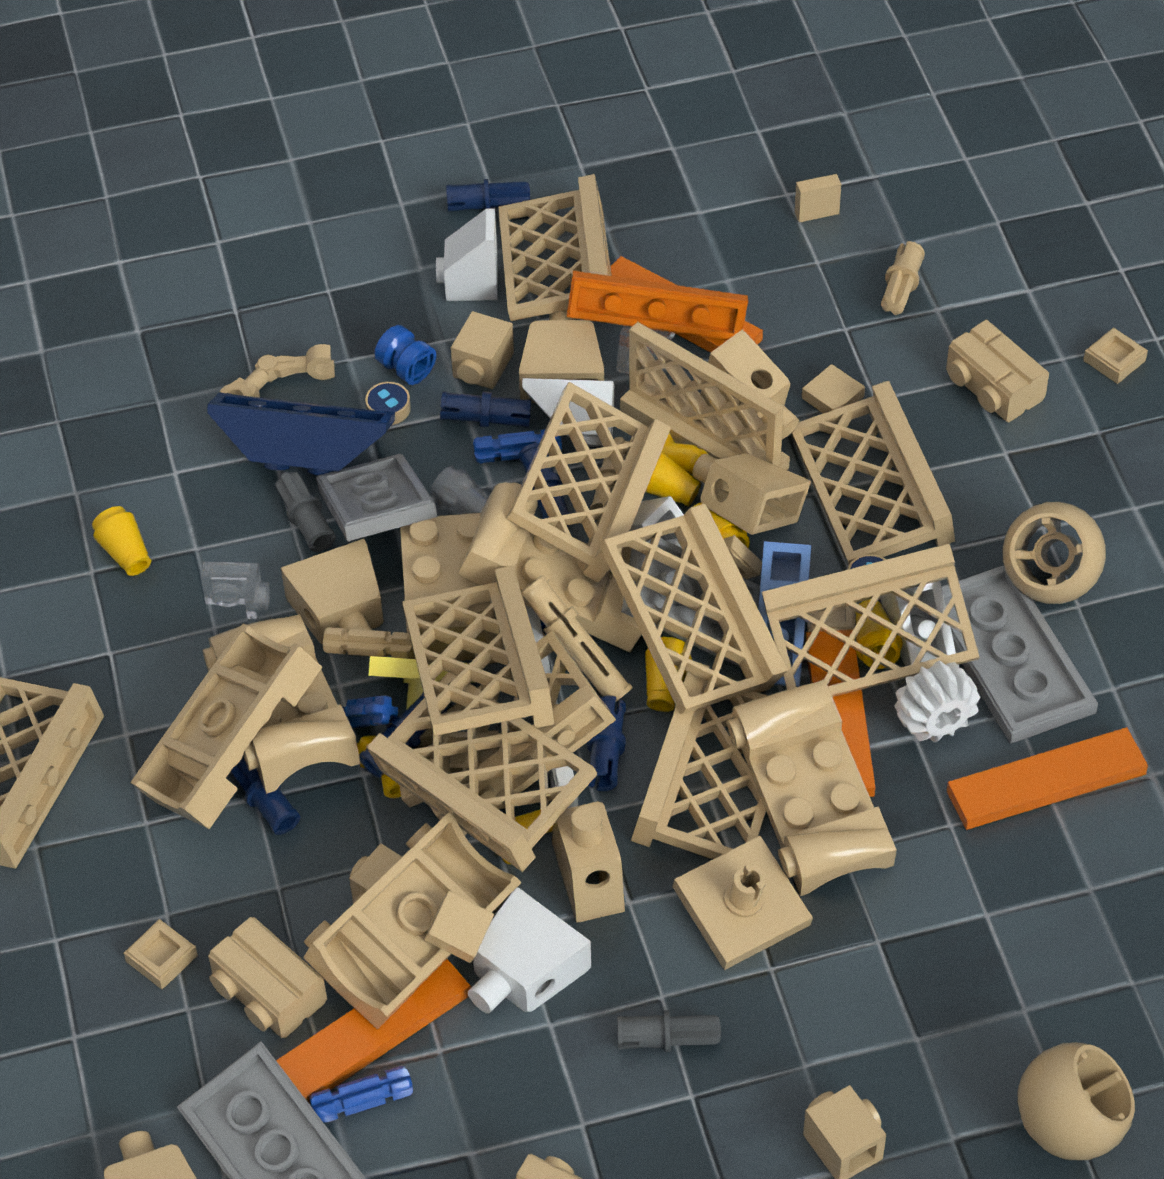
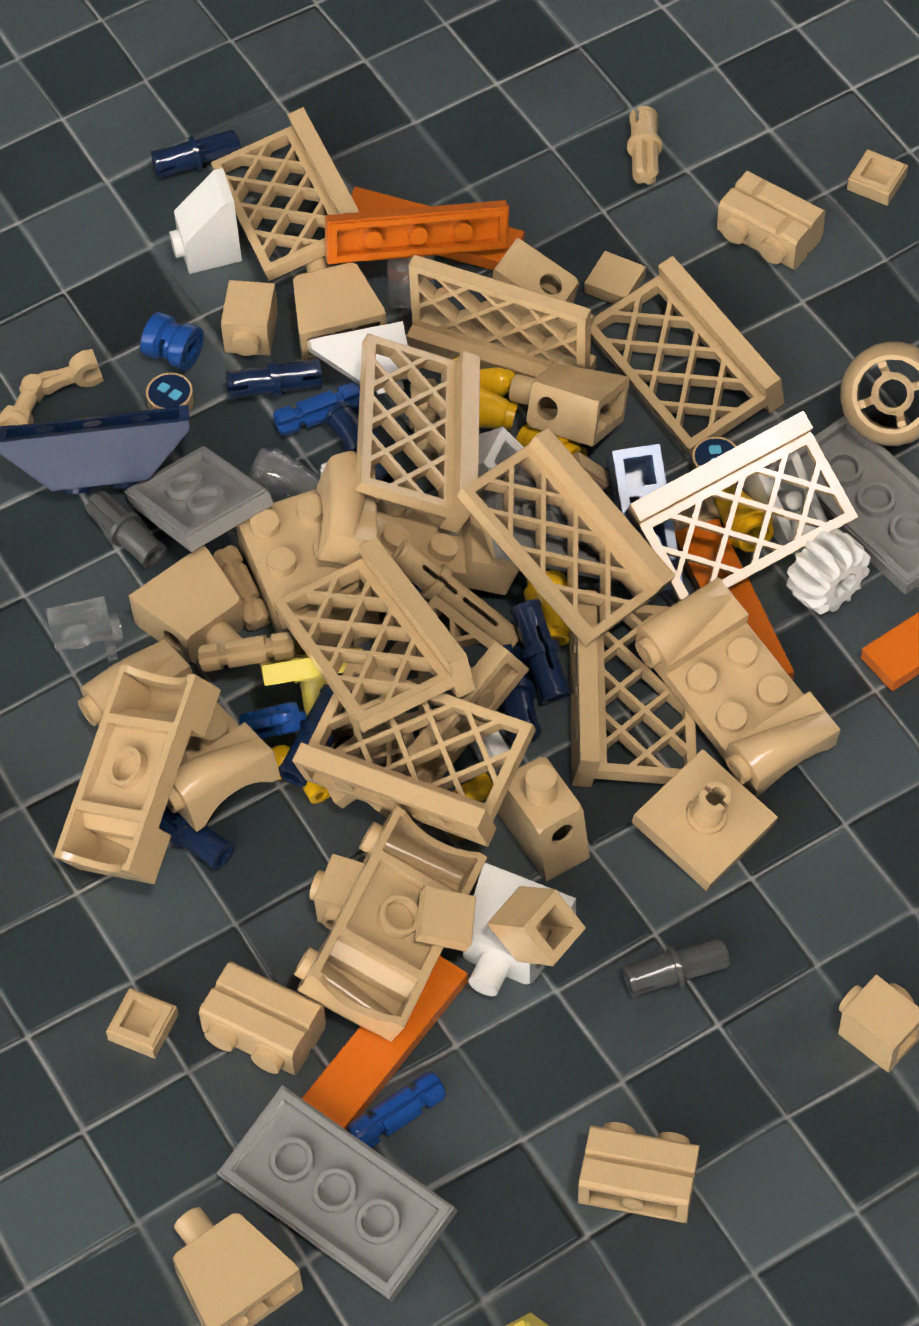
camera: 15 degrees left, 5 degrees up
tan tile [795,174,841,222] -> none
none -> tan axle [213,545,271,631]
none -> tan brick [487,886,586,966]
none -> dark blue pin [510,599,572,704]

